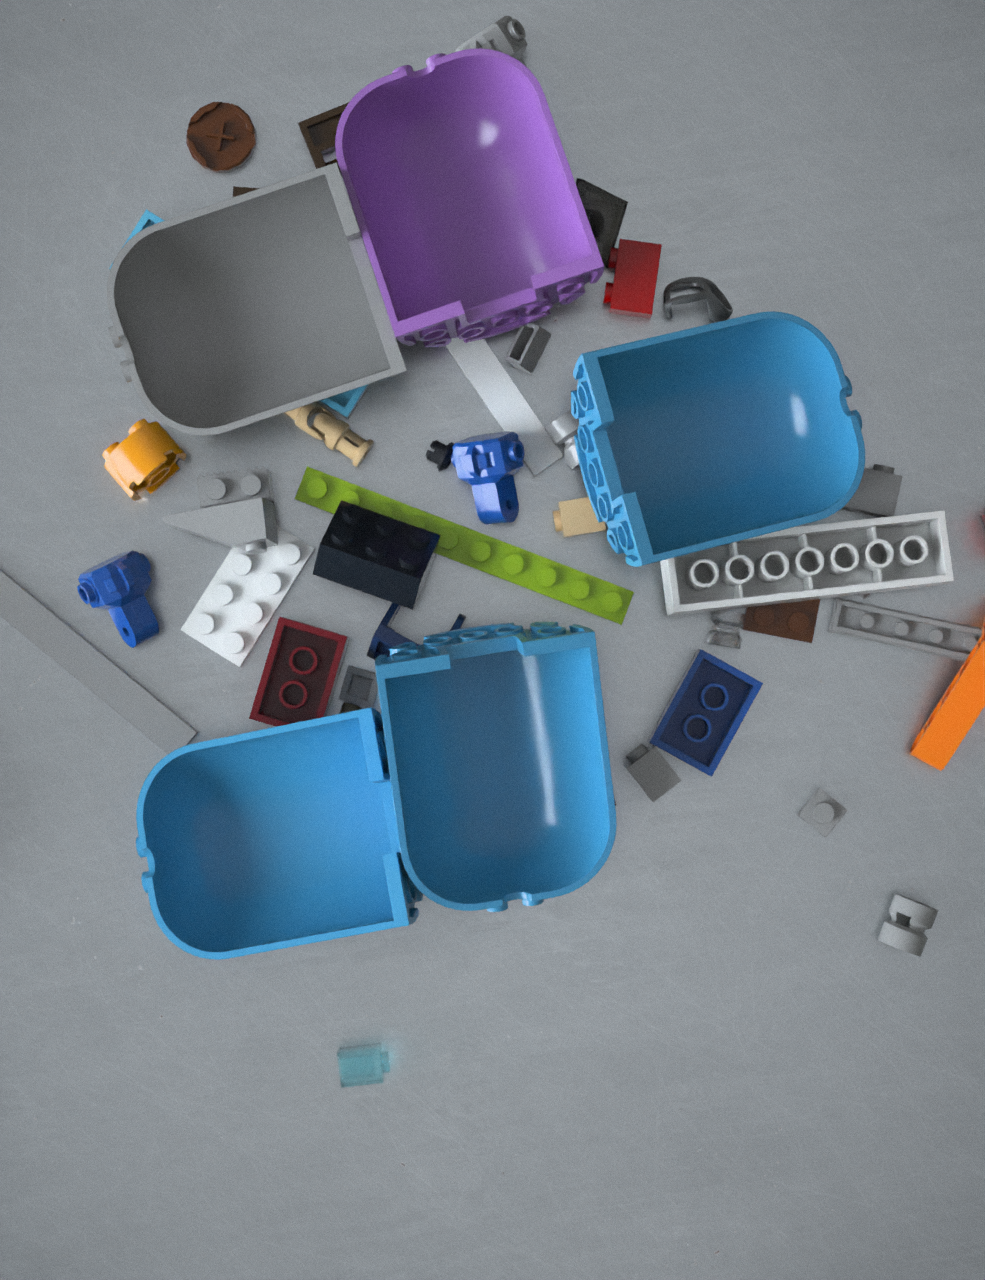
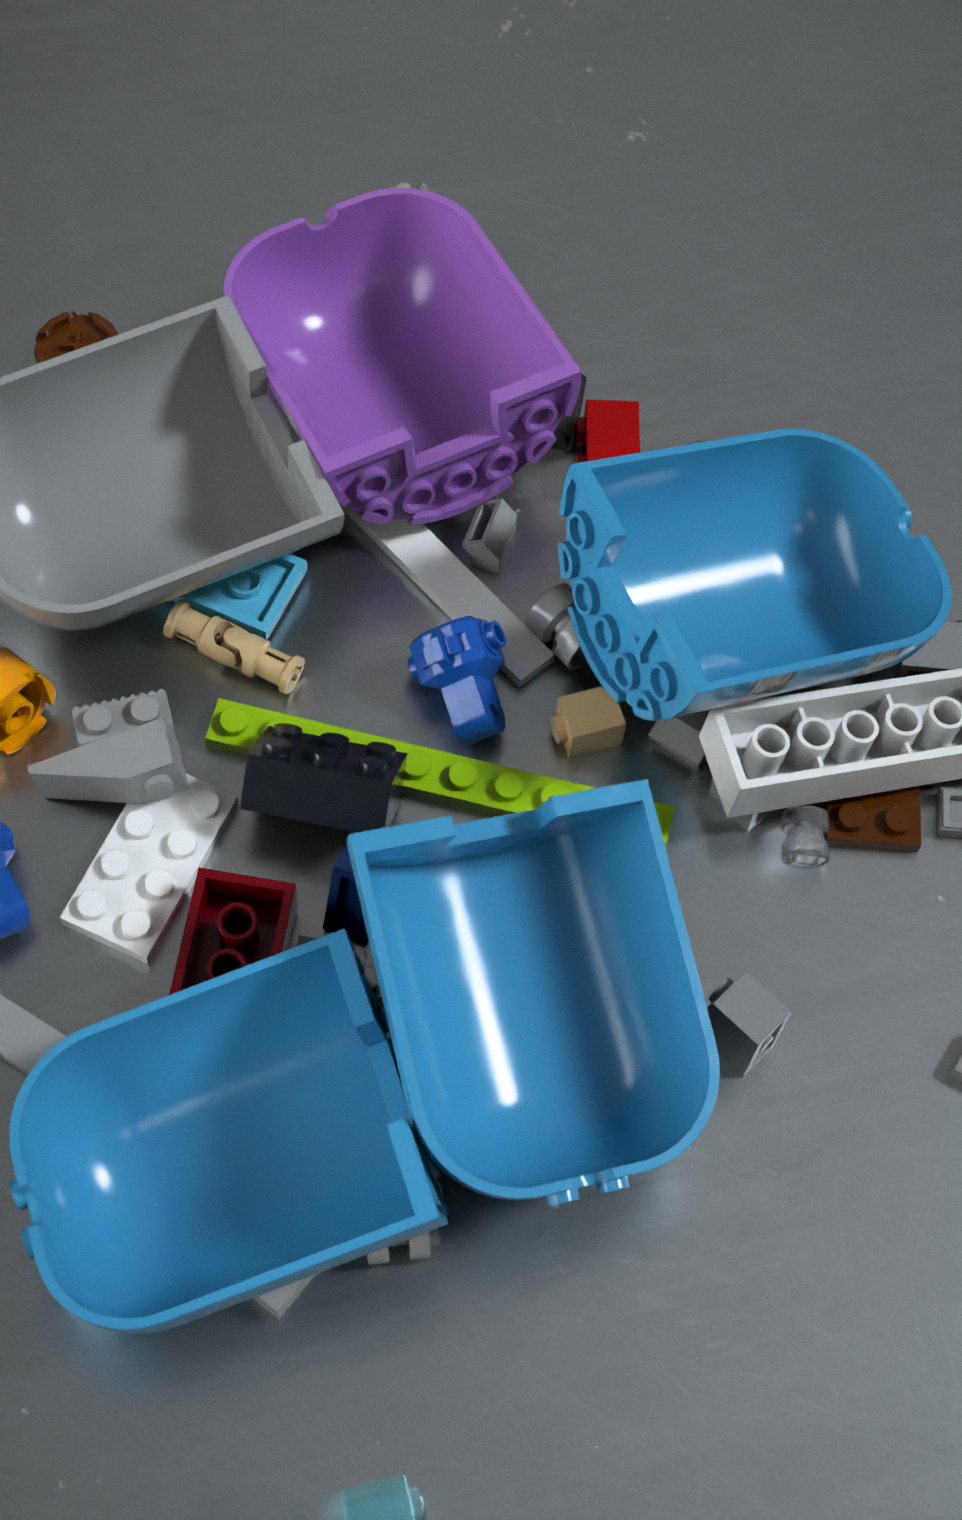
camera: 10 degrees left, 25 degrees down
black piece [426,440,454,471] -> none
blue brick [648,649,763,777] -> none

